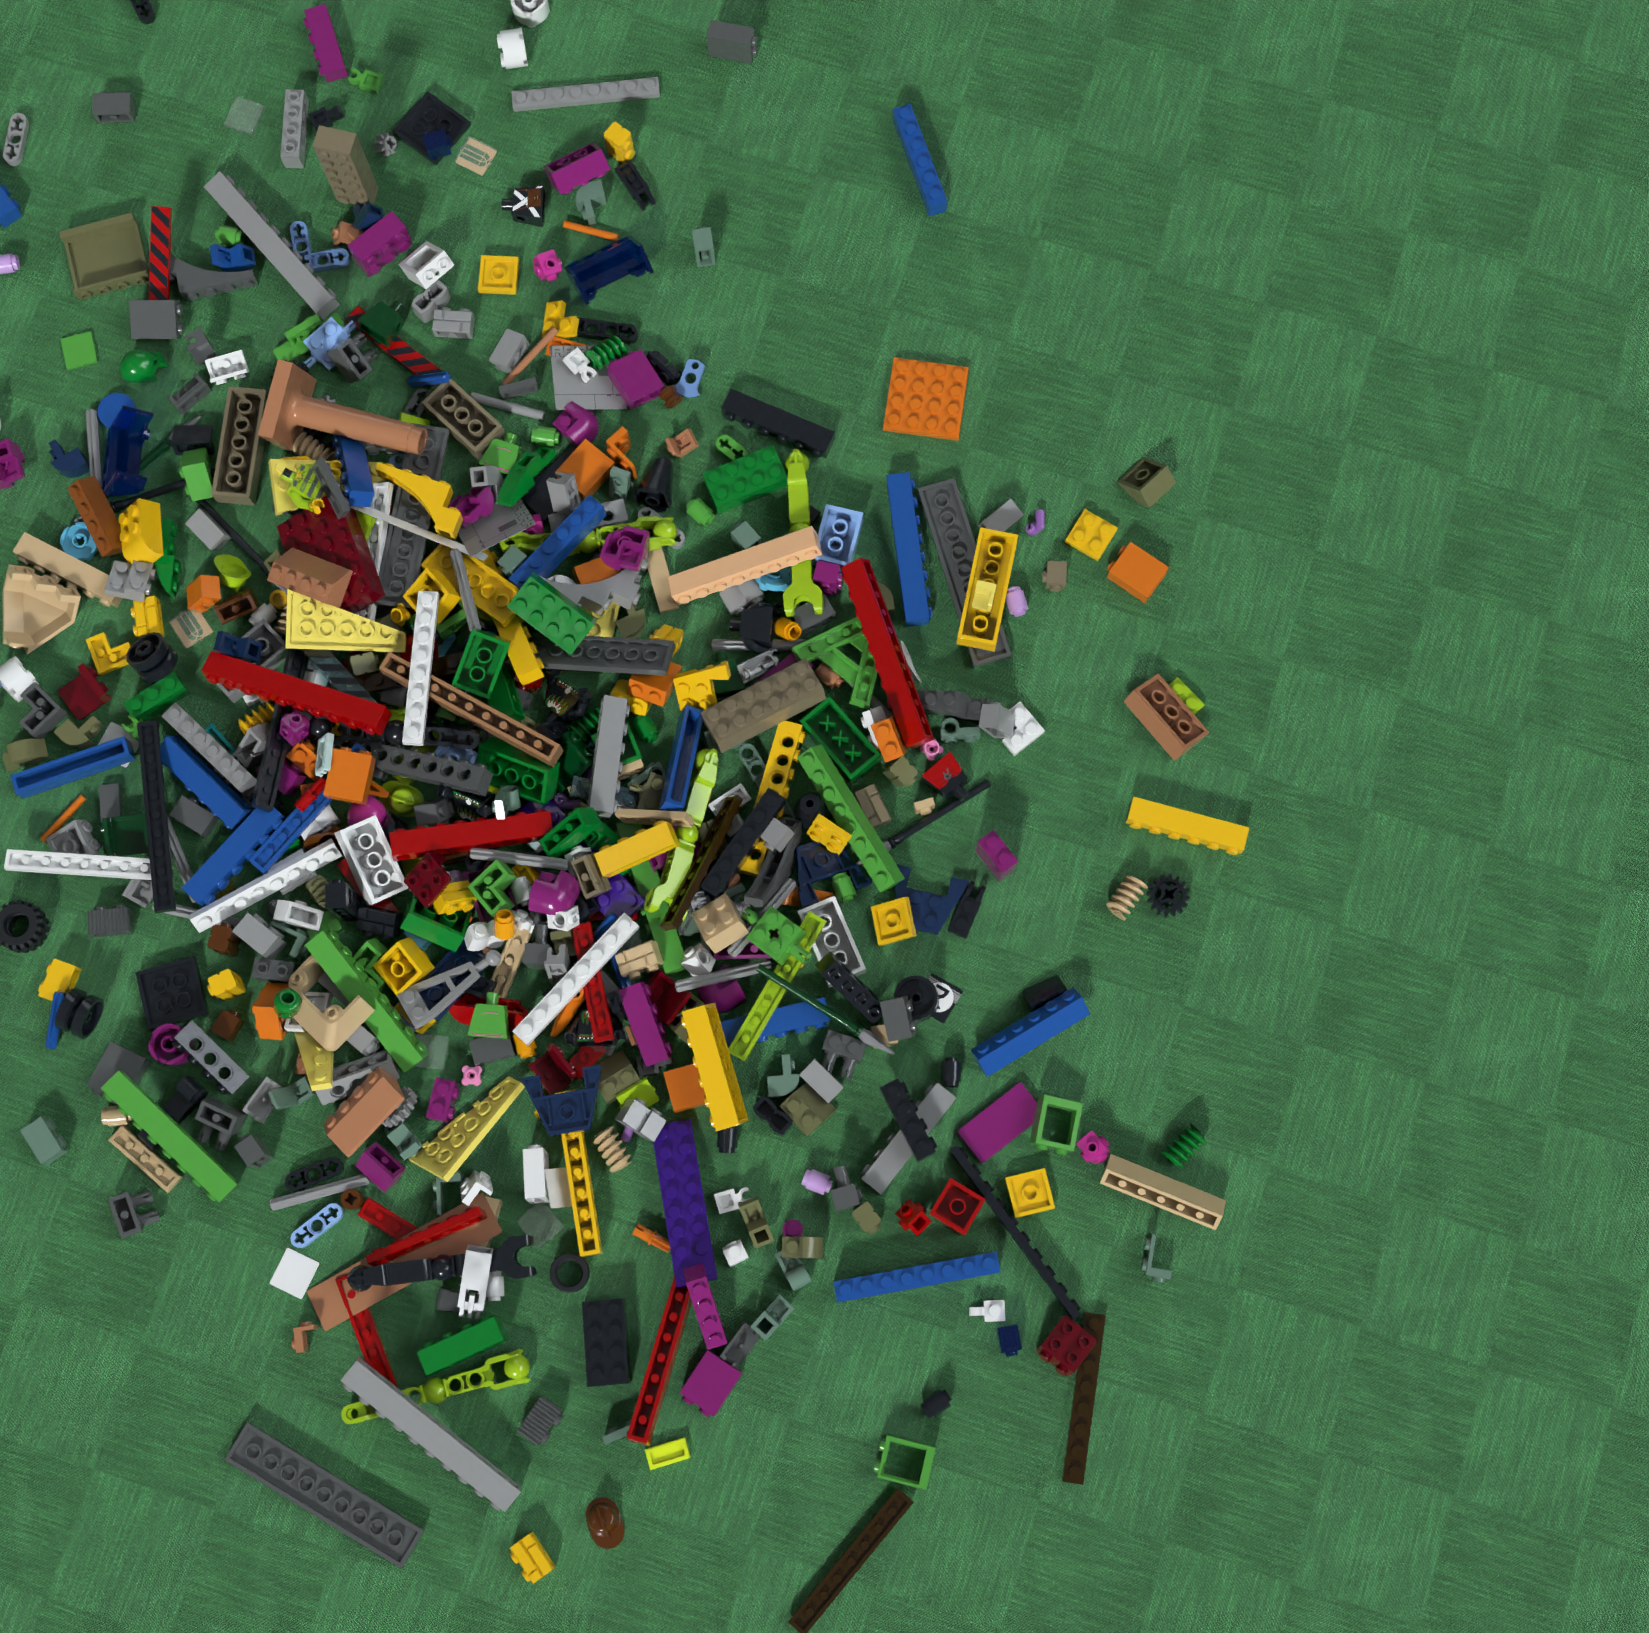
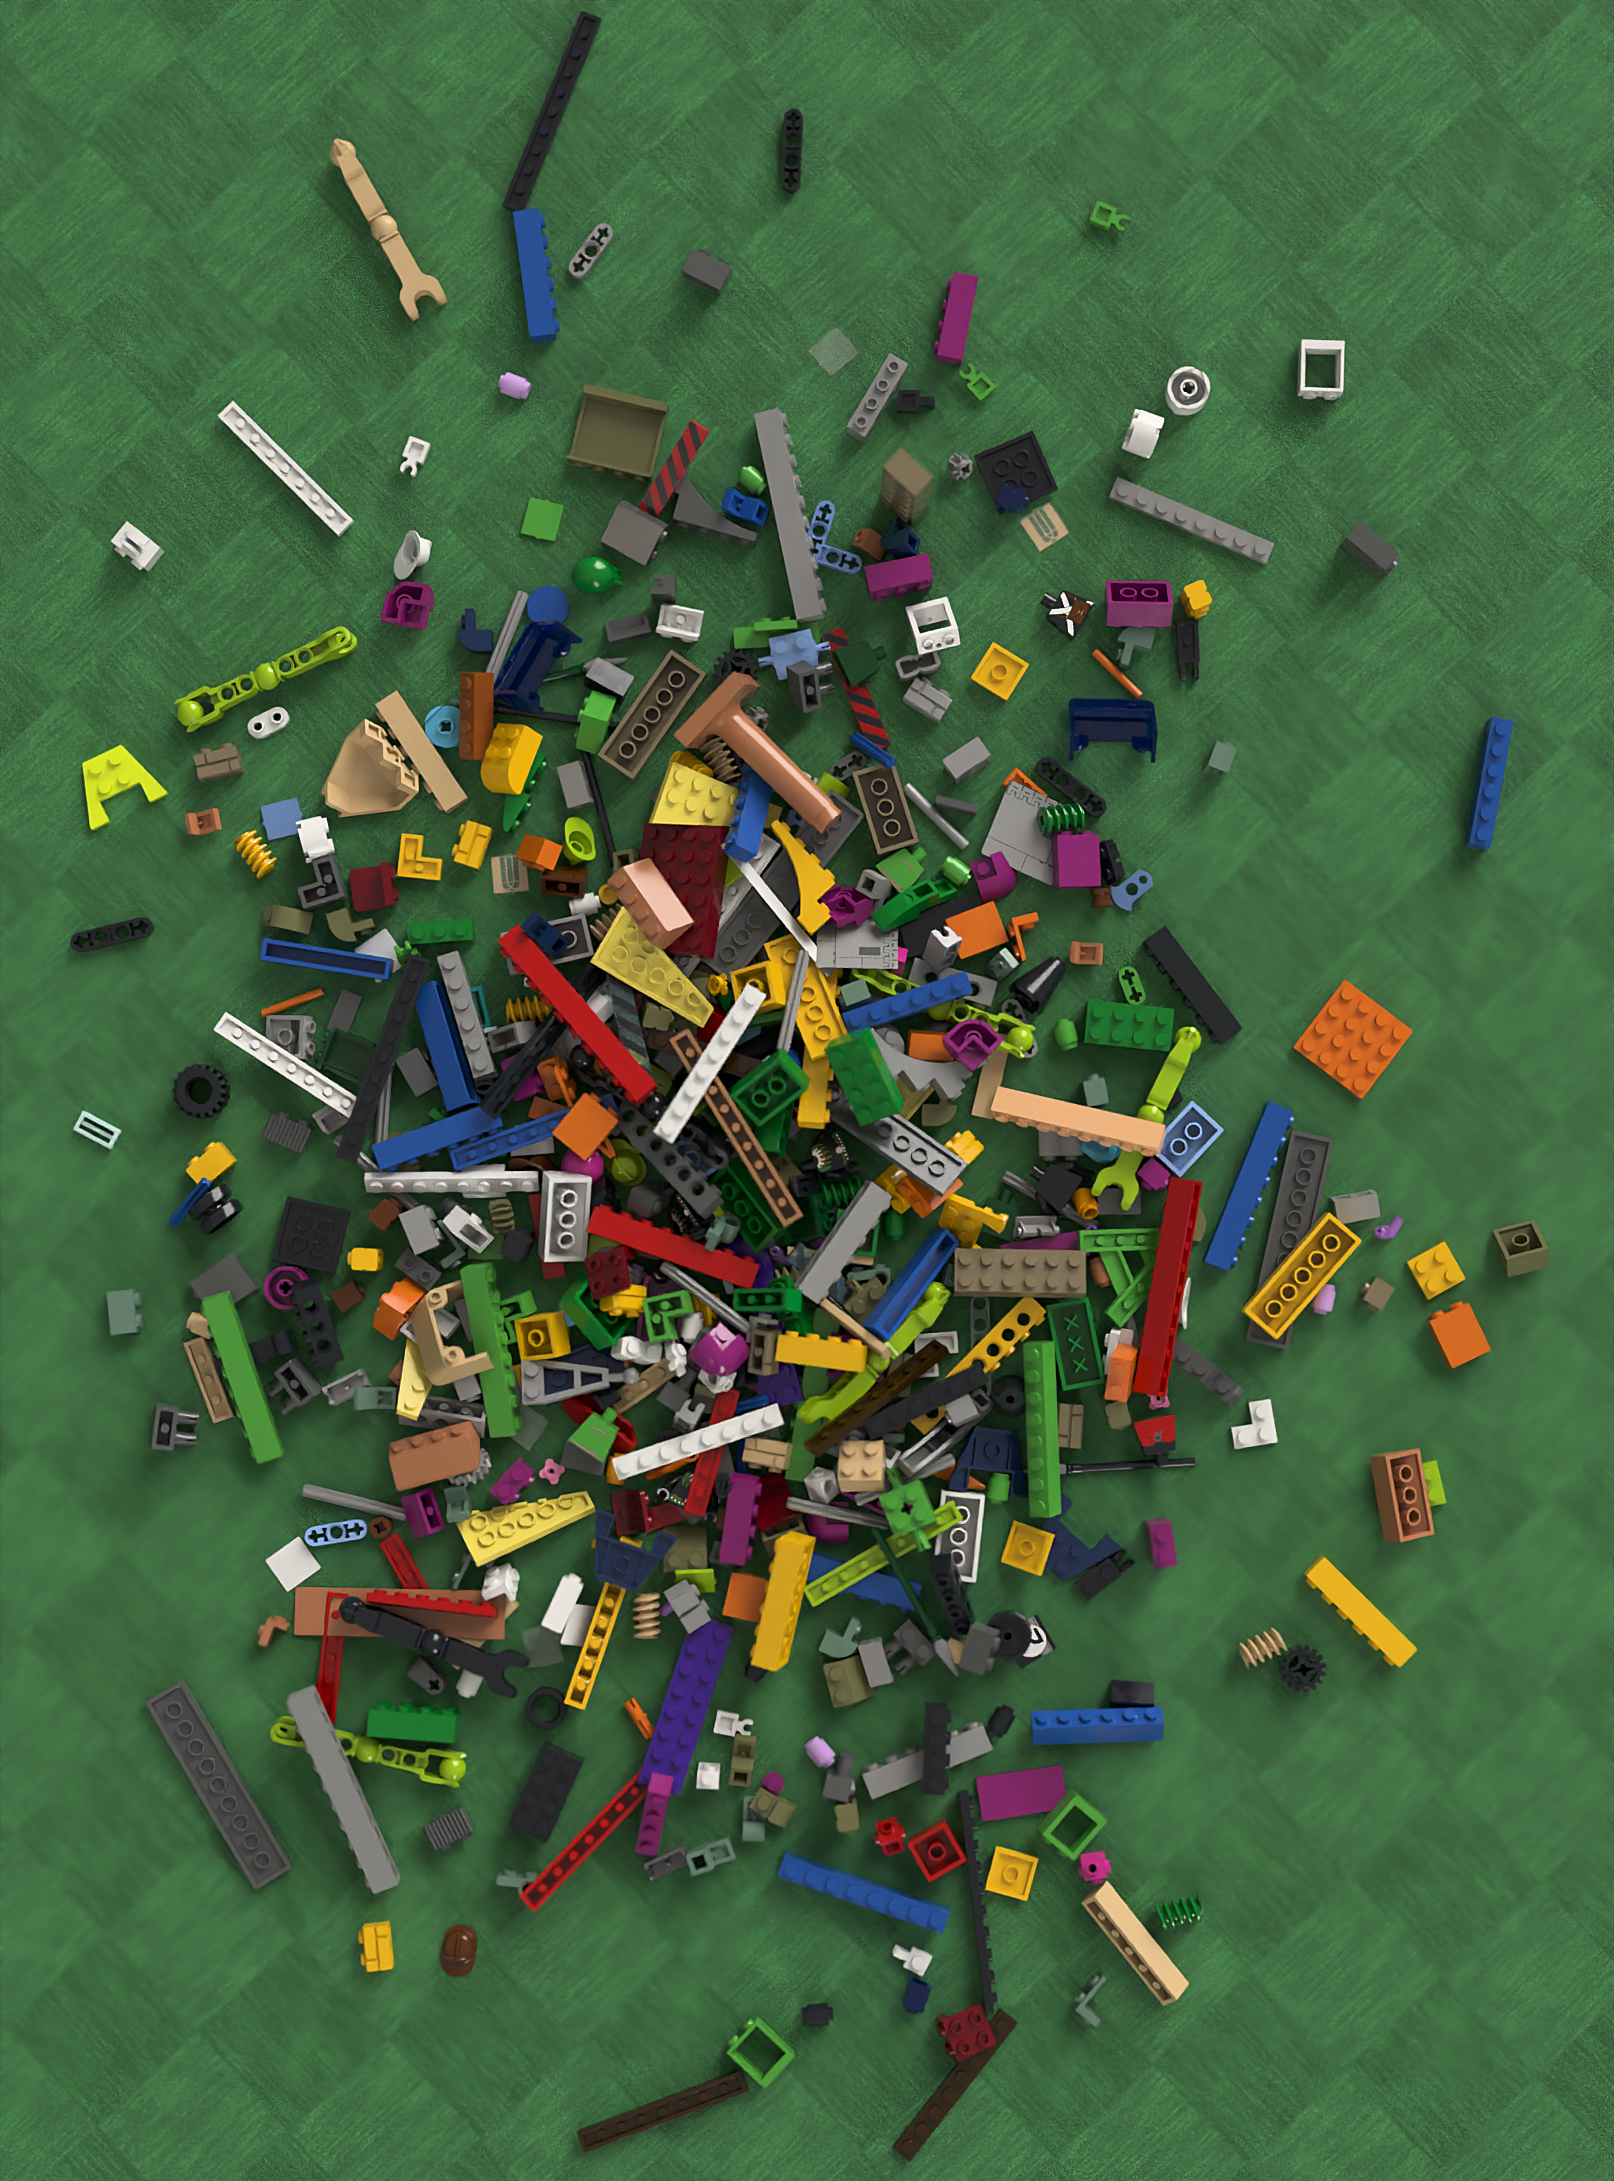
camera: 30 degrees right, 10 degrees up
light grey plate [105,560,156,602] -> none
black wheel [126,632,178,683] -> none
dark grey brick [234,1134,274,1169] -> none
green head [273,989,301,1019] -> none
magenta brick [279,710,310,746] -> none
torso [280,460,342,514] -> none
black beam [285,1157,344,1191] -> none
red axle [294,777,326,813] -> none
dark grey plate [312,458,351,519] -> none
light aqua tile [315,732,334,777] -> none
black brick [356,905,404,940] -> none
hinge [457,1245,494,1320] -> none
light orange brick [494,909,515,940] -> none
nougat bar [502,327,559,385] -> none
dark pink brick [532,249,562,282] -> none
yellow plate [542,300,579,338] -> none
white plate [562,347,597,383] -> none
neon yellow tile [645,1437,691,1470] -> none
magenta brick [680,1350,743,1418] -> none
black brick [753,1096,793,1137] -> none
yellow plate [807,814,852,855] -> none
tan plate [913,797,935,815] -> none
sand green plate [940,718,981,744] -> none
light yellow panel [972,580,997,612] -> none
light grey piece [979,701,1015,739] -> none

